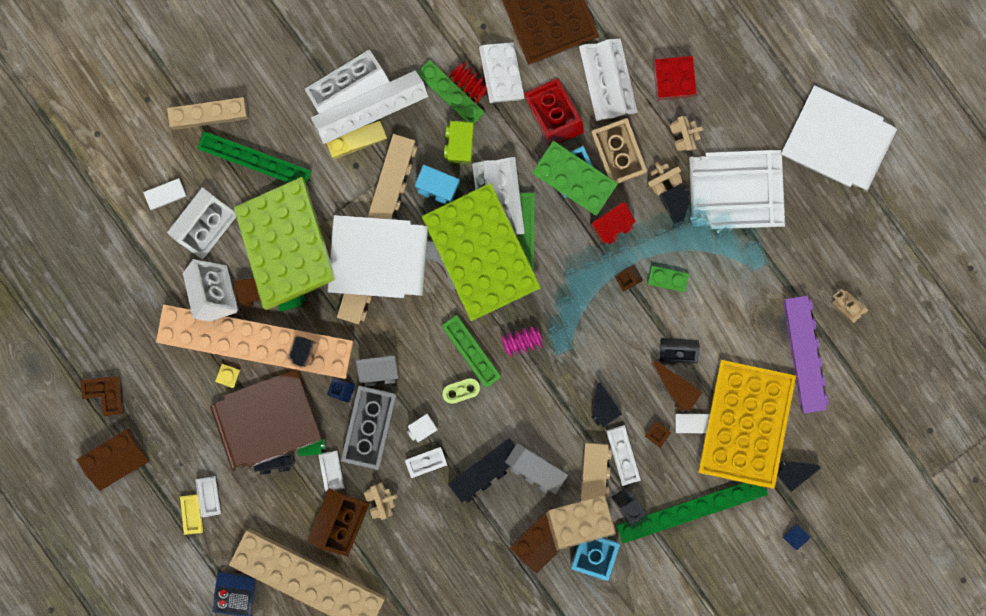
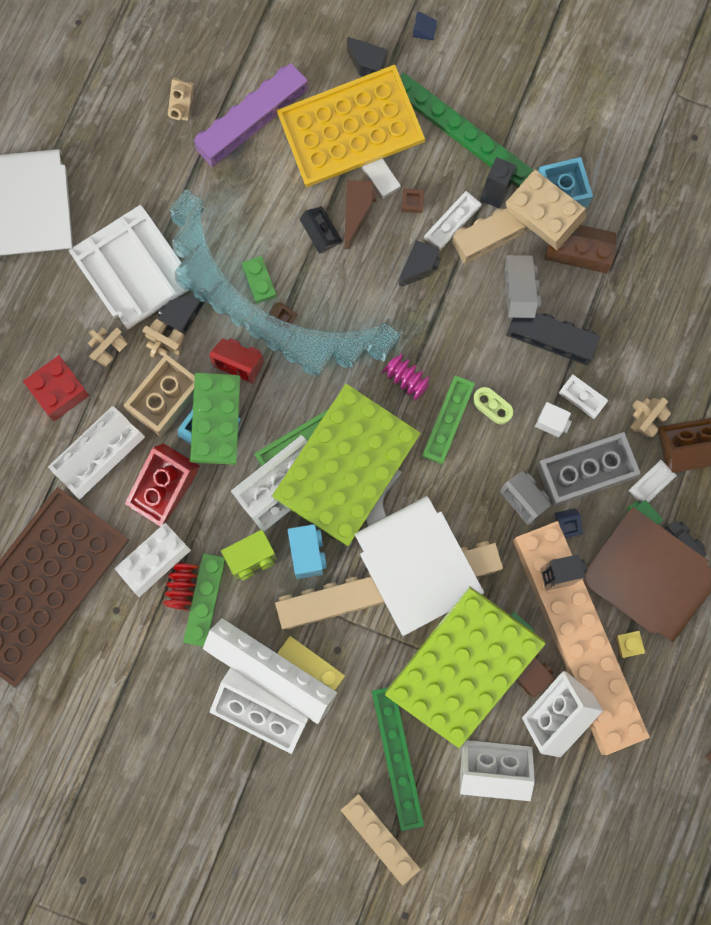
camera: 125 degrees left, 10 degrees down
white tile [143,178,187,211] -> none

